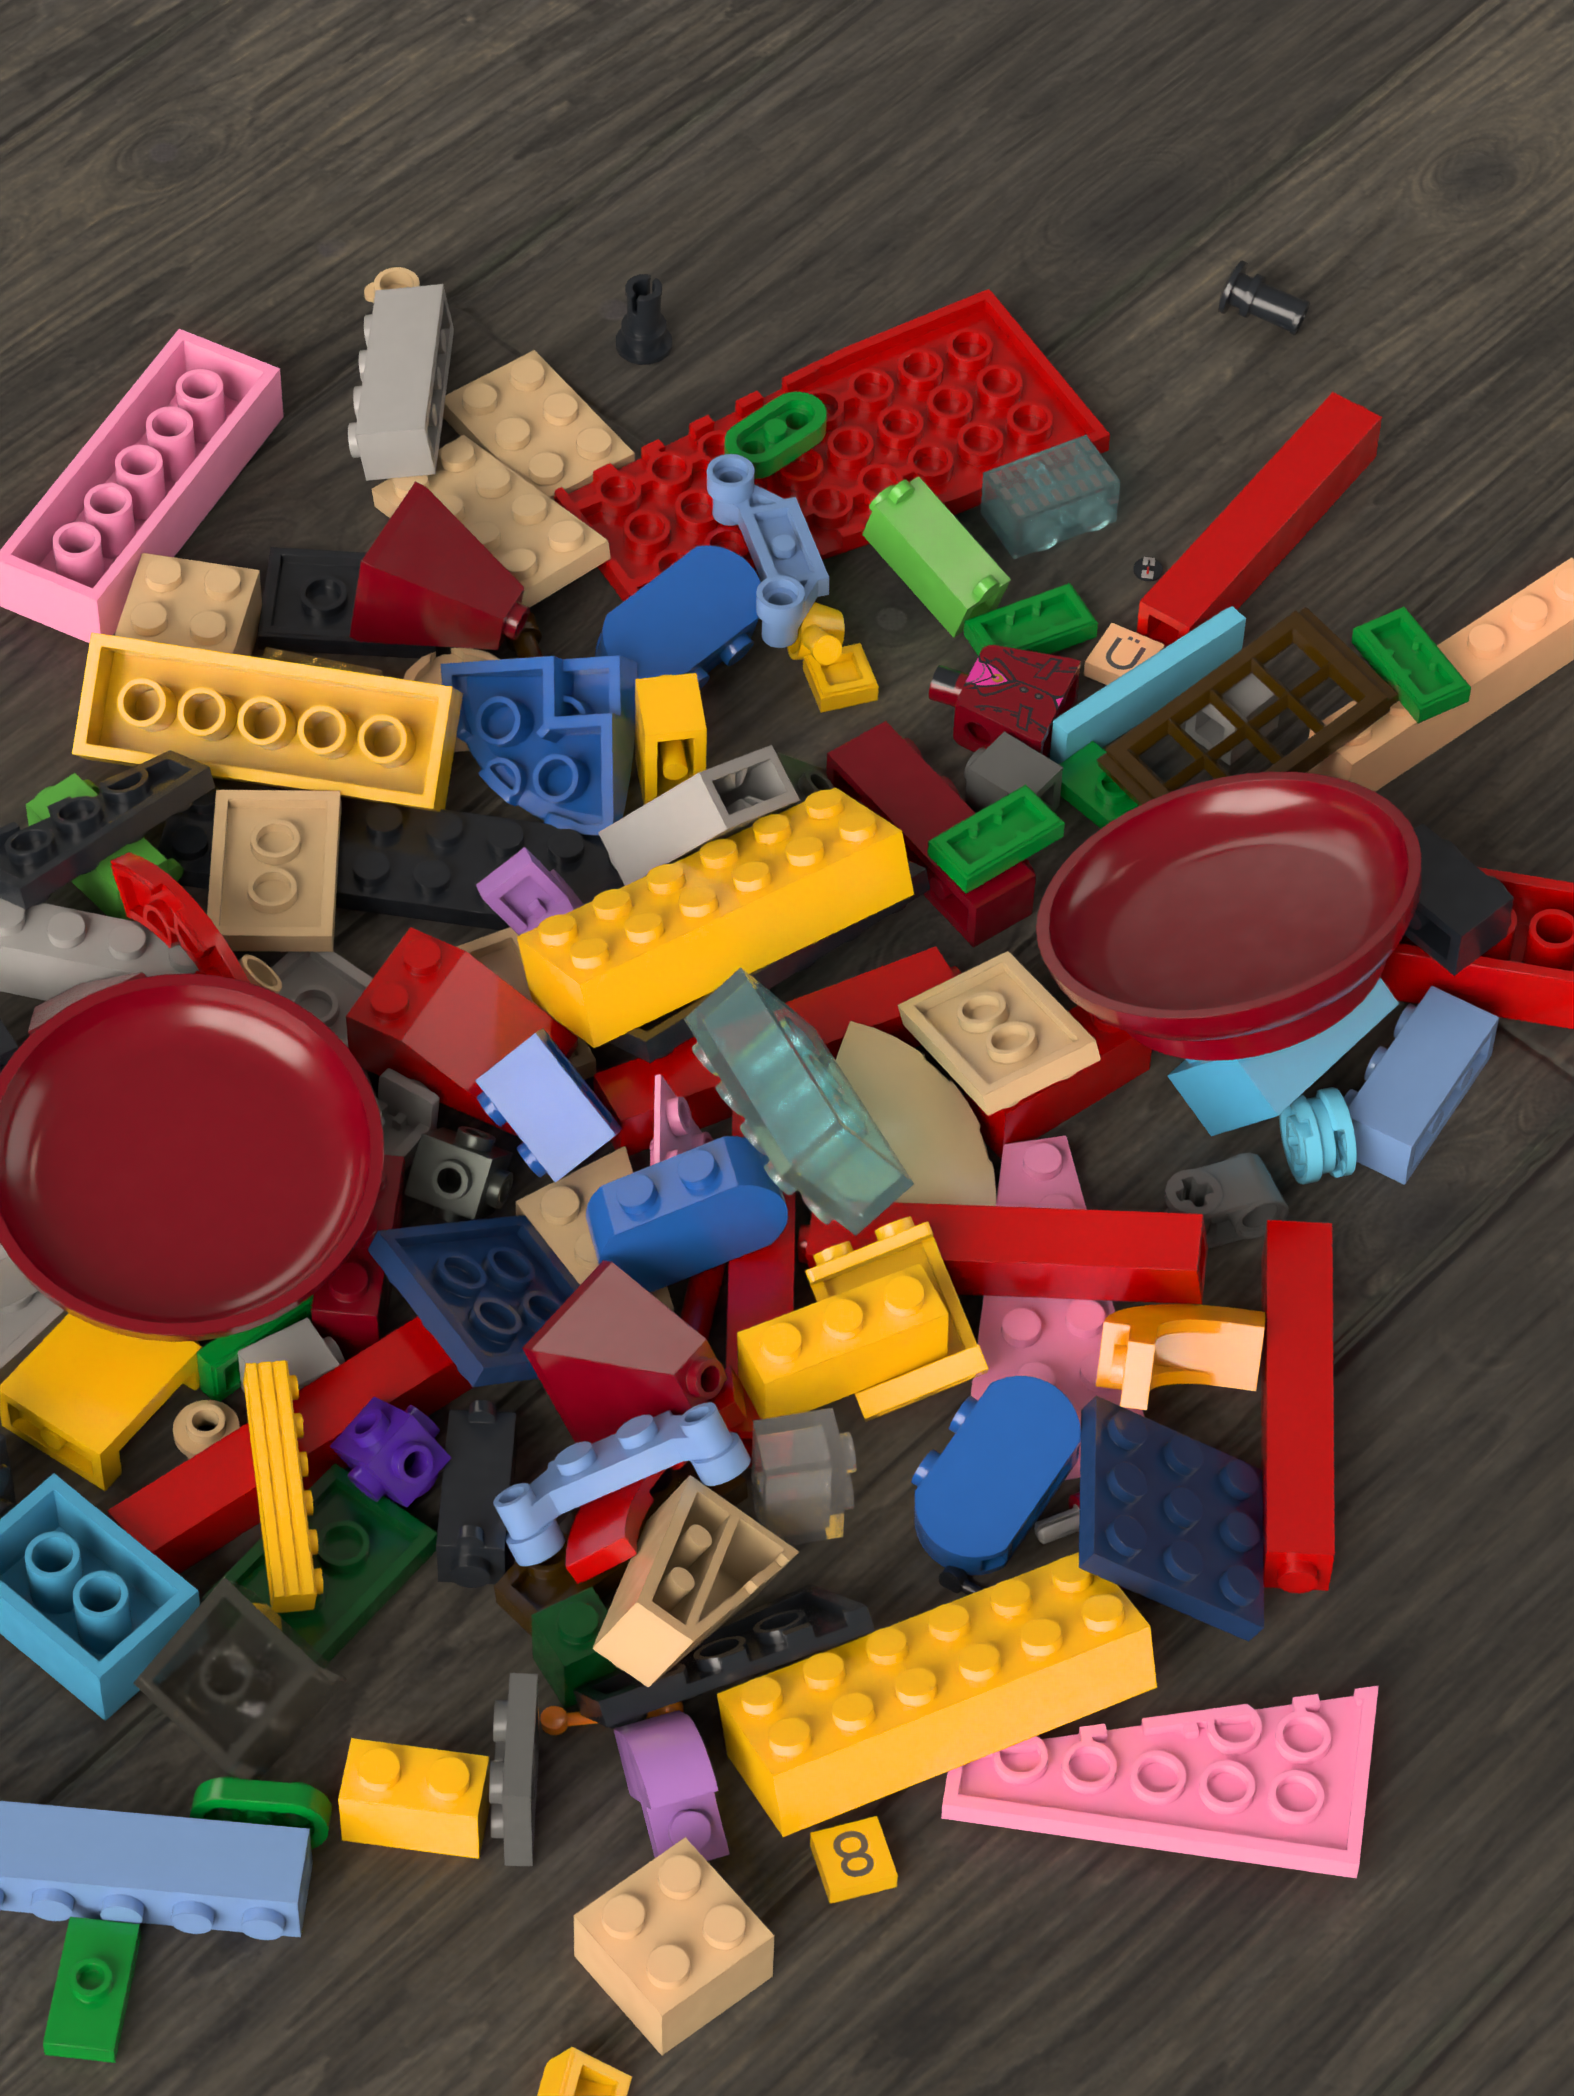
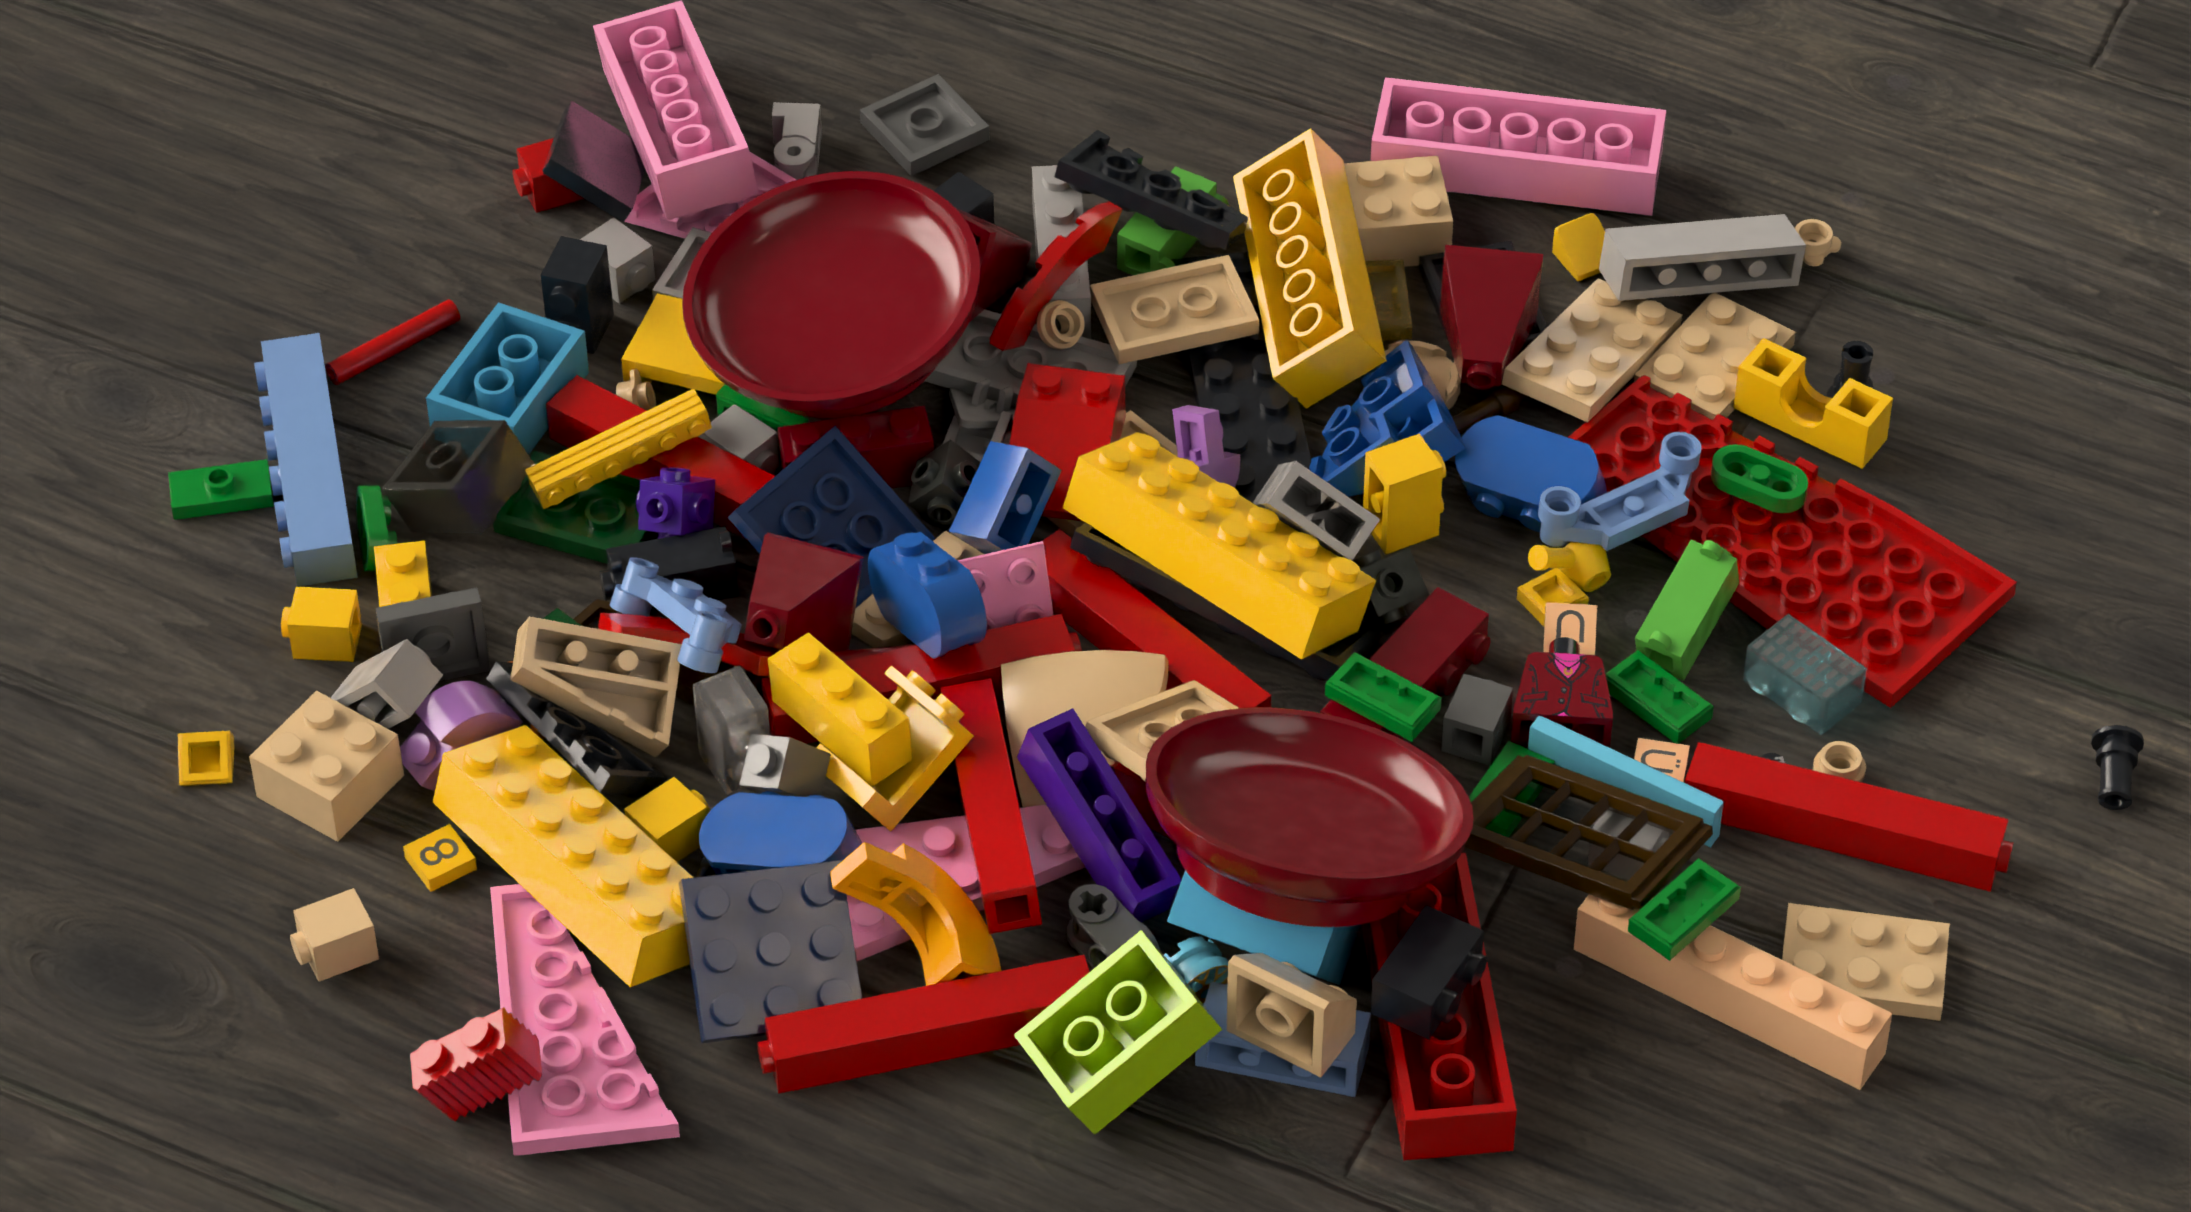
camera: 75 degrees right, 5 degrees down
clear light blue brick [684,968,914,1236] -> none
none -> yellow brick [281,587,362,662]
none -> tan brick [290,888,379,982]
none -> light grey brick [331,639,443,729]
none -> red brick [410,1007,542,1122]
none -> tan plate [616,369,656,411]
none -> yellow brick [624,777,710,862]
none -> dark grey brick [739,734,831,797]
none -> lime brick [1014,930,1223,1135]
none -> dark purple brick [1017,708,1182,922]
none -> tan slope [1227,953,1357,1078]
none -> light nougat tile [1543,602,1597,655]
none -> yellow slope [1552,213,1605,282]
none -> yellow arch [1734,338,1893,469]
none -> tan plate [1782,903,1950,1021]
none -> tan plate [1813,741,1866,782]

